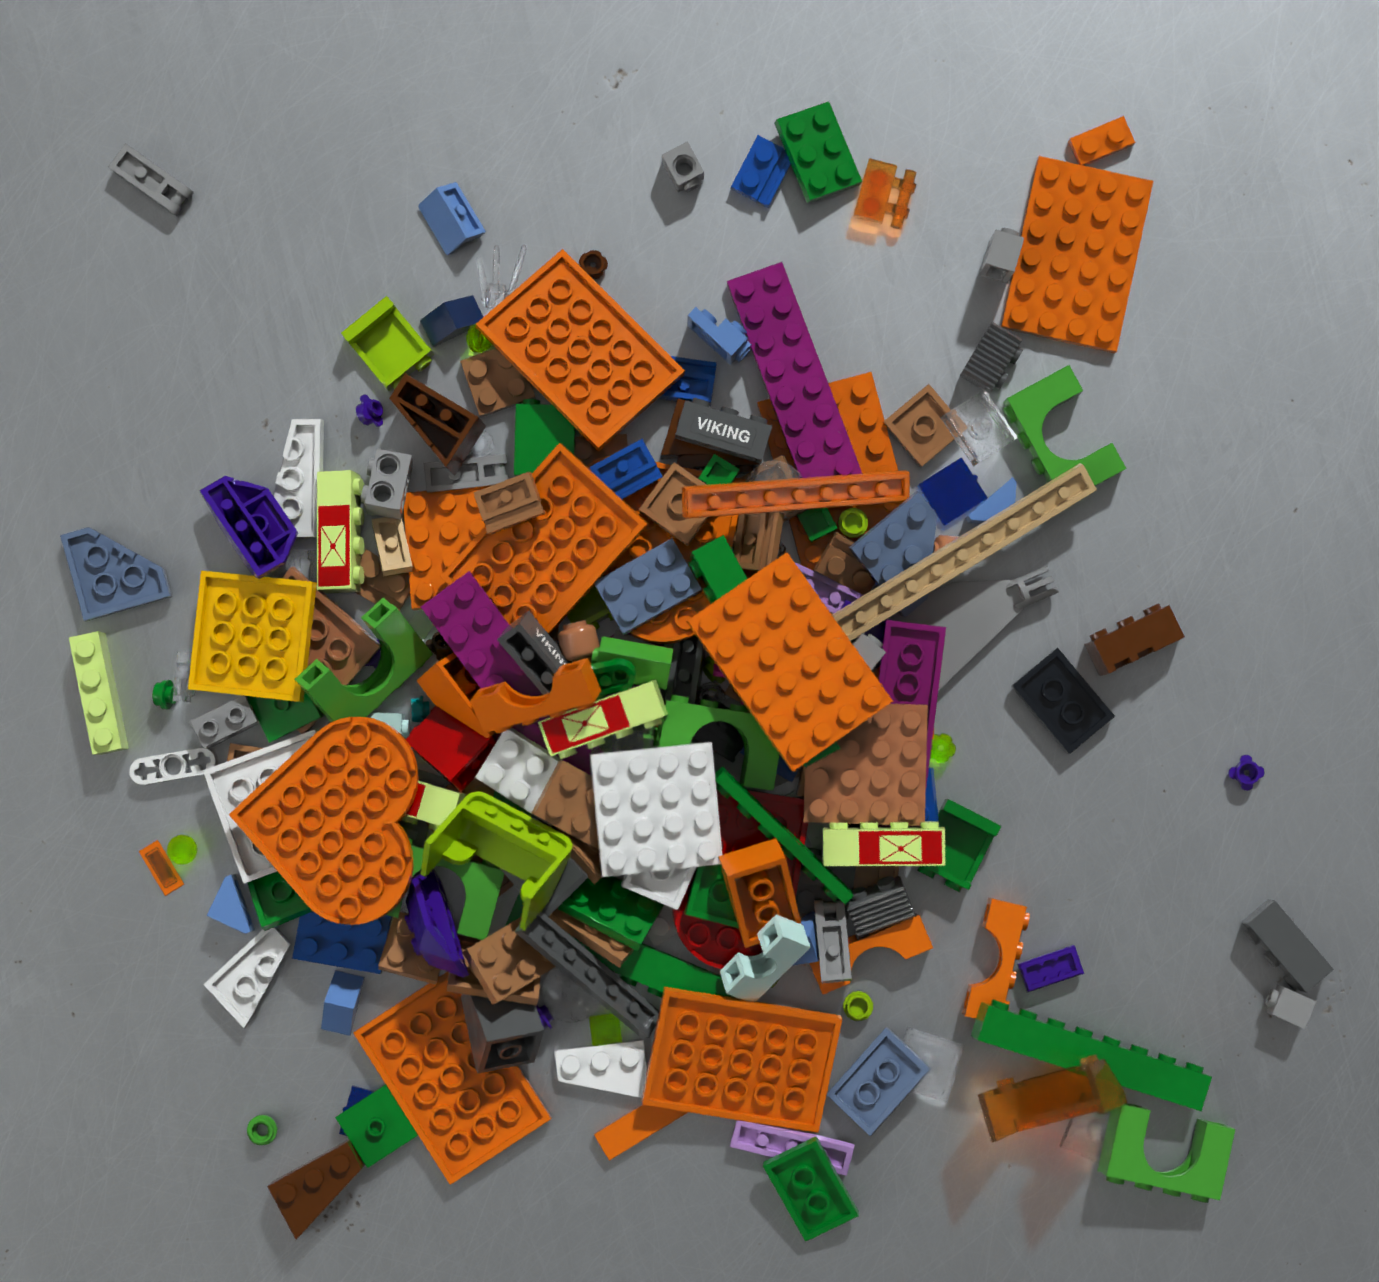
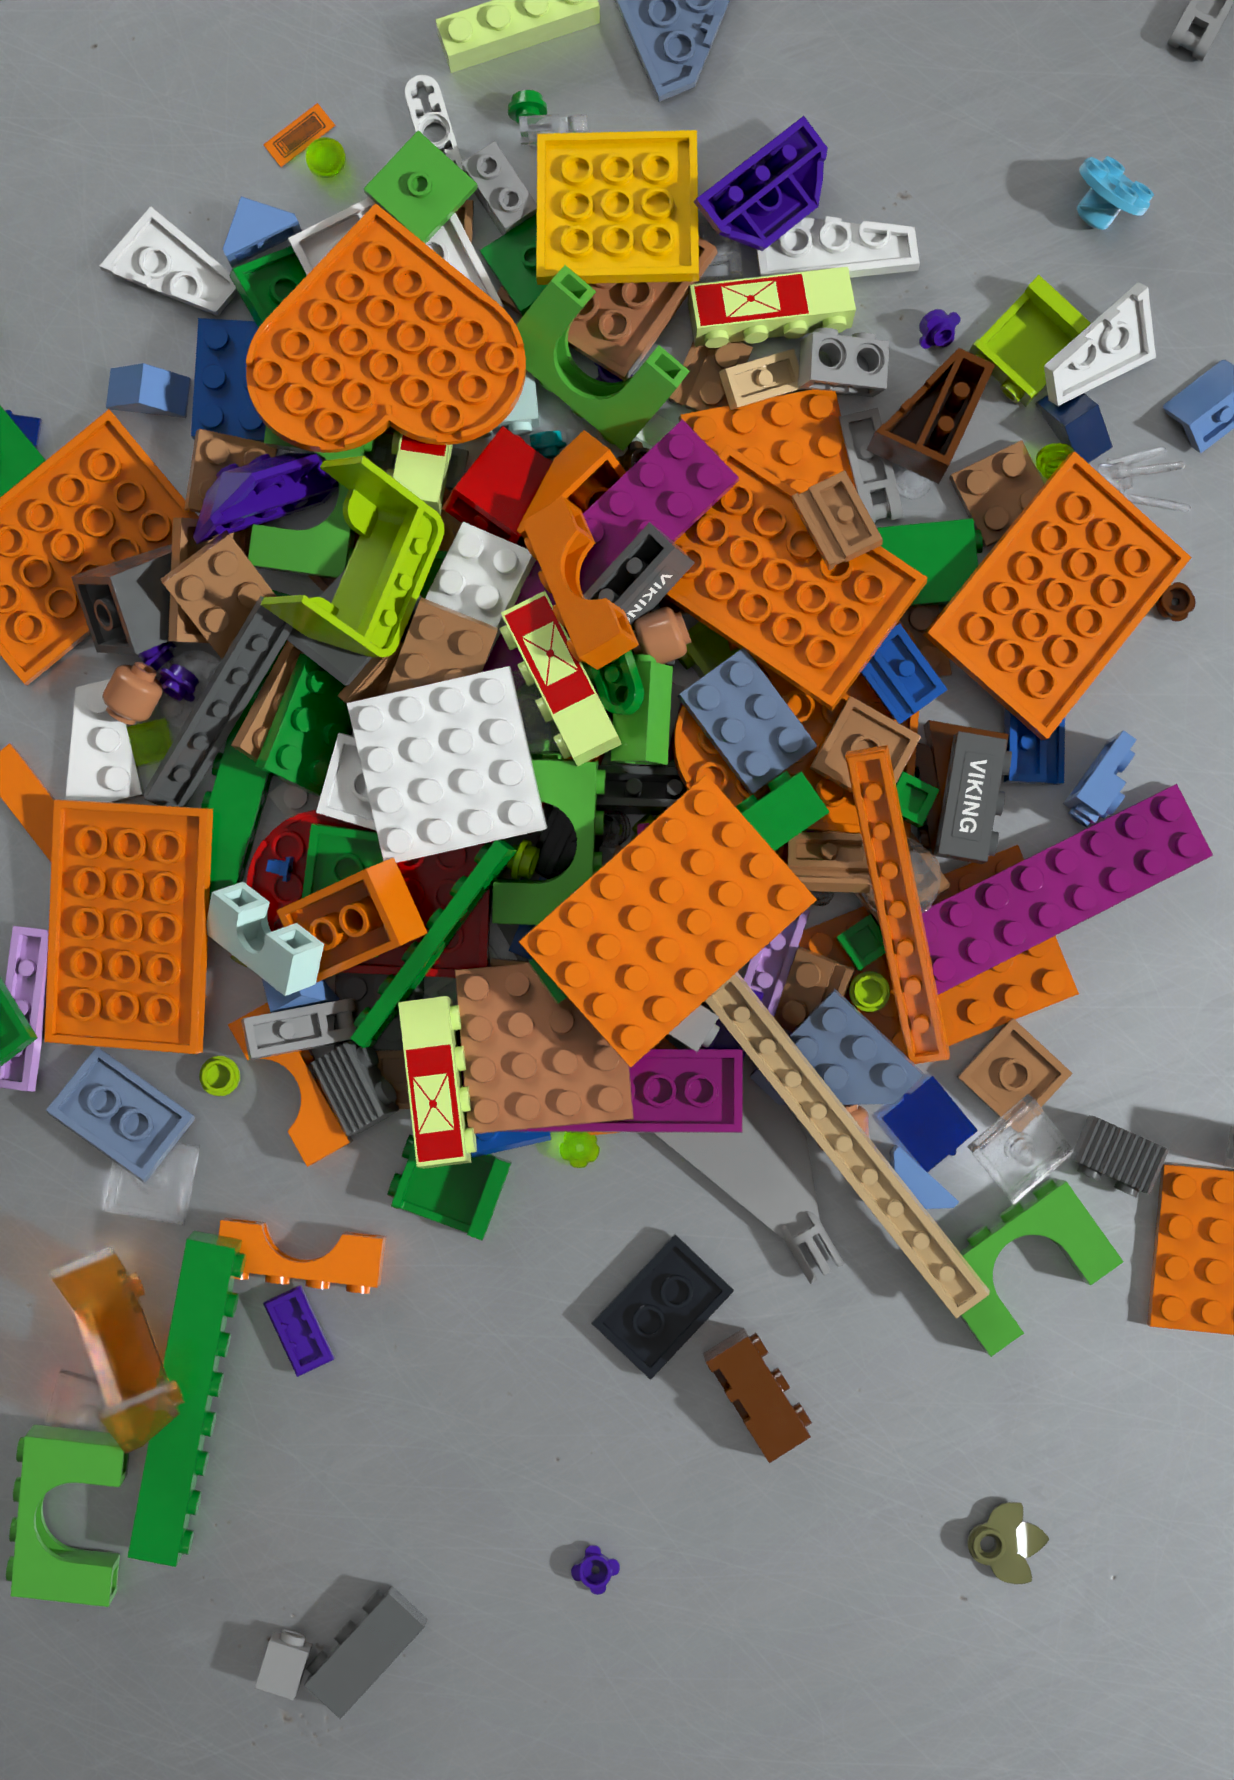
camera: 85 degrees right, 0 degrees up
none -> nougat head [102,662,163,725]
none -> dark purple plate [159,664,199,702]
none -> blue piece [266,856,294,882]
none -> bright green plate [363,130,478,244]
none -> lime plate [507,839,540,880]
none -> olive plate [967,1502,1049,1584]
none -> white wing [1044,282,1156,406]
none -> medium azure plate [1077,156,1154,230]

